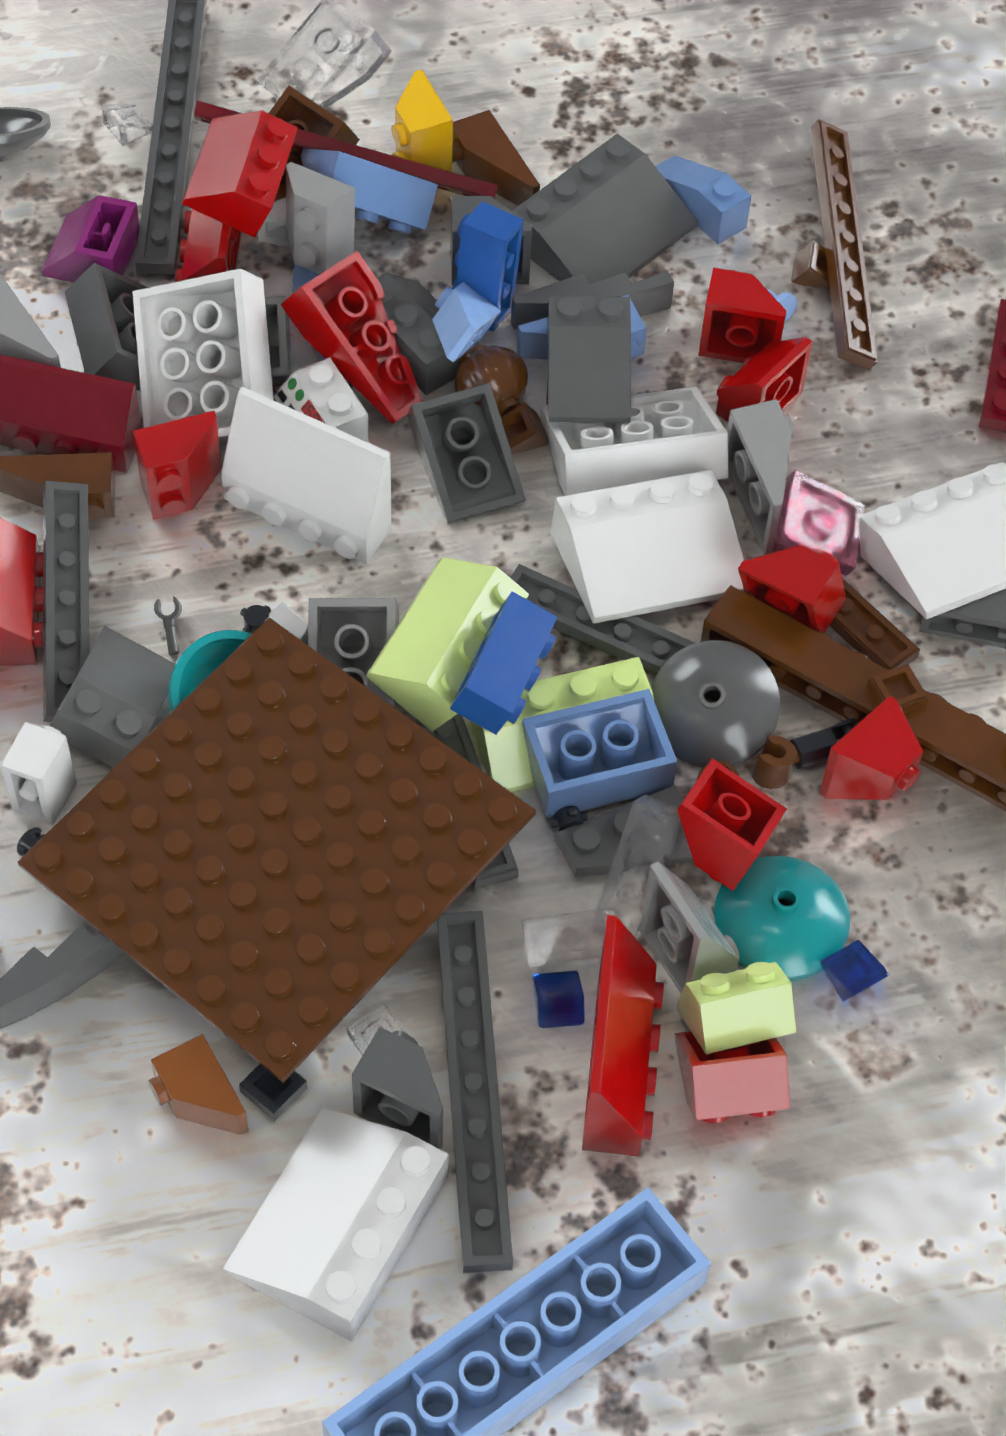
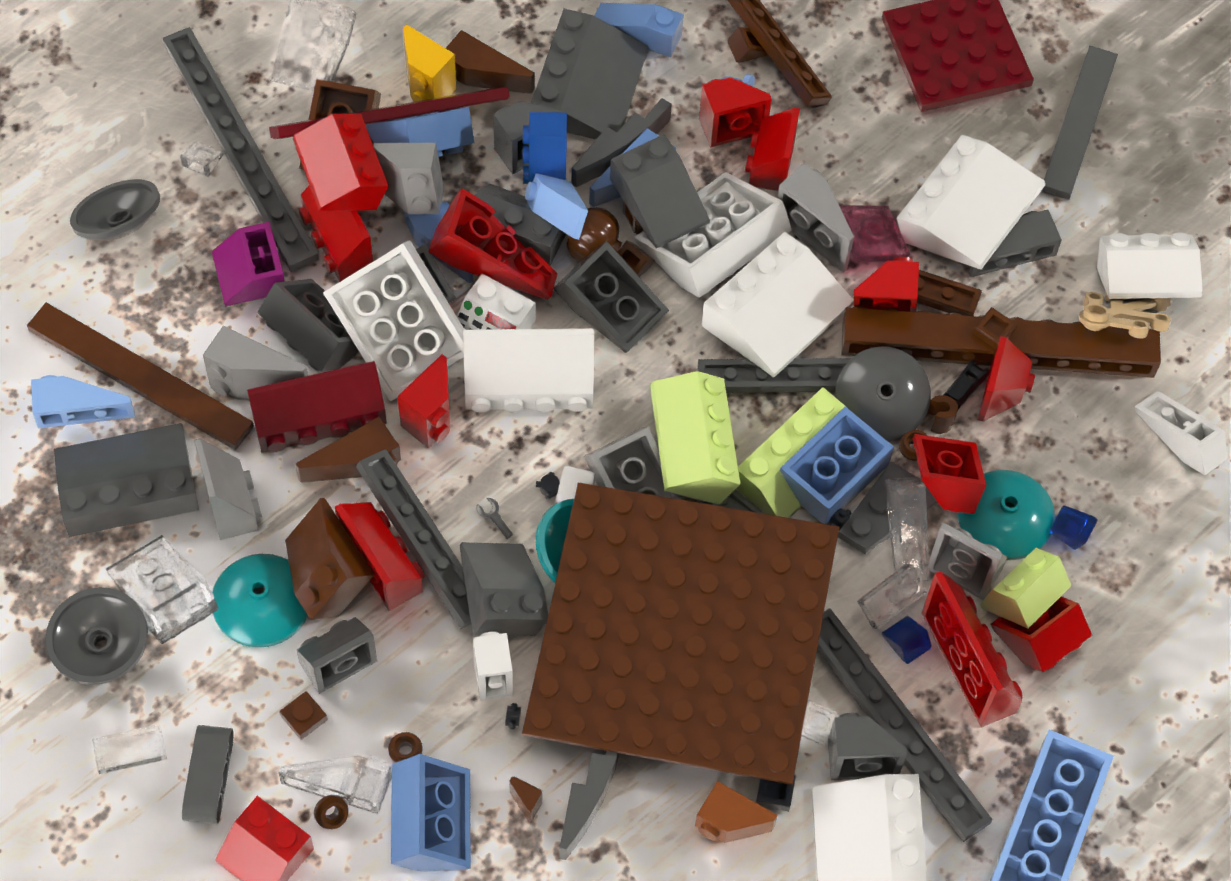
camera: 30 degrees left, 5 degrees up
blue brick [450,591,557,735] -> none

